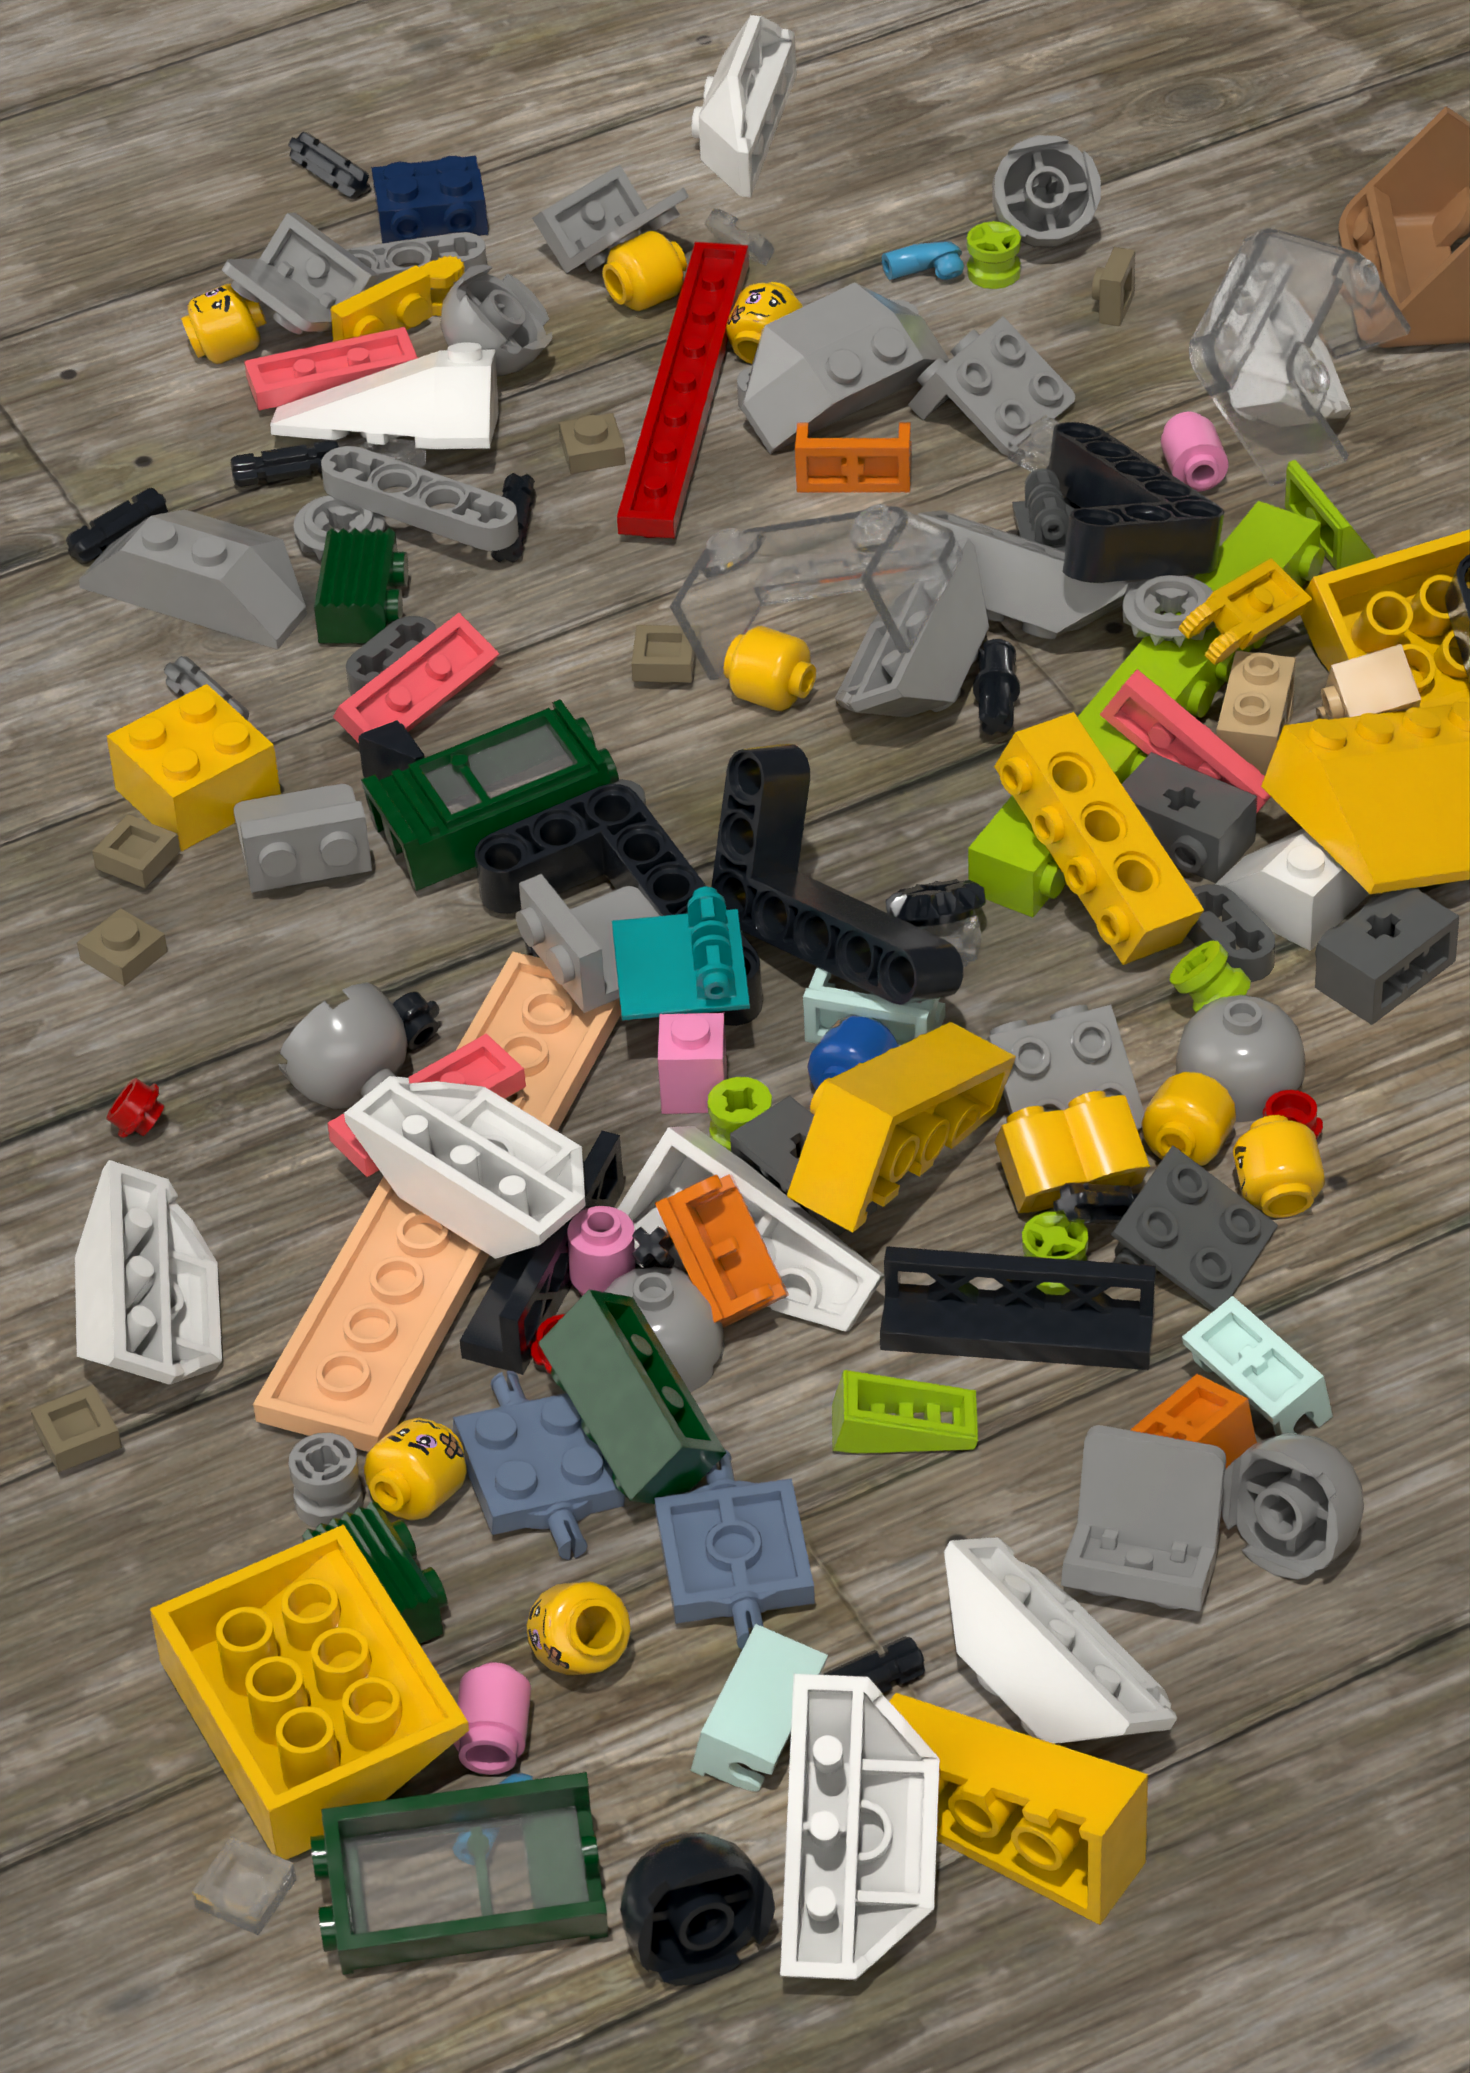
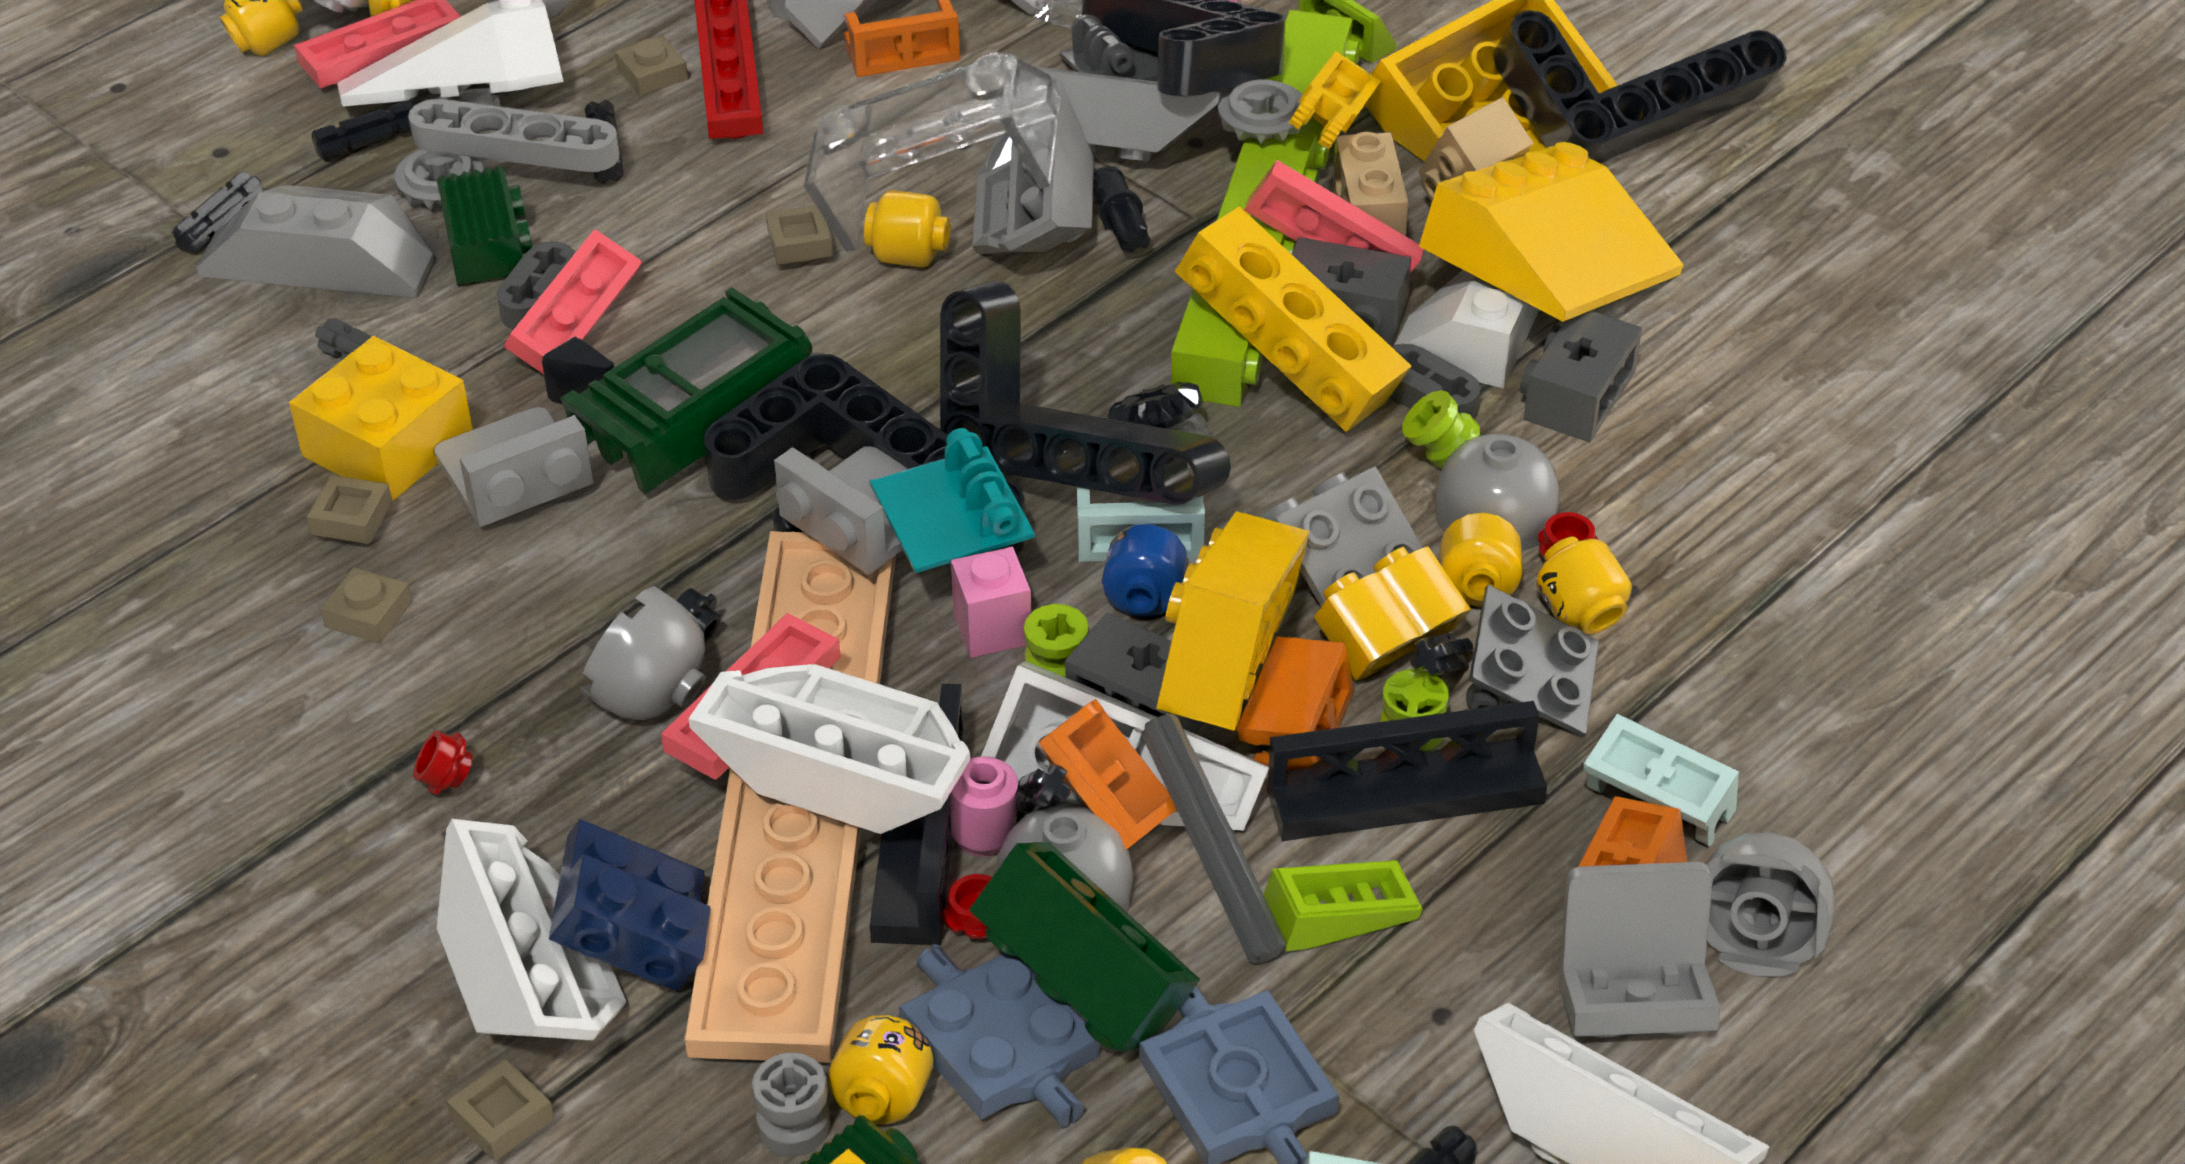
camera: 20 degrees left, 0 degrees up
none -> dark blue plate [549,819,710,991]
none -> dark grey axle [1142,714,1286,964]
none -> orange hinge [1237,636,1355,771]

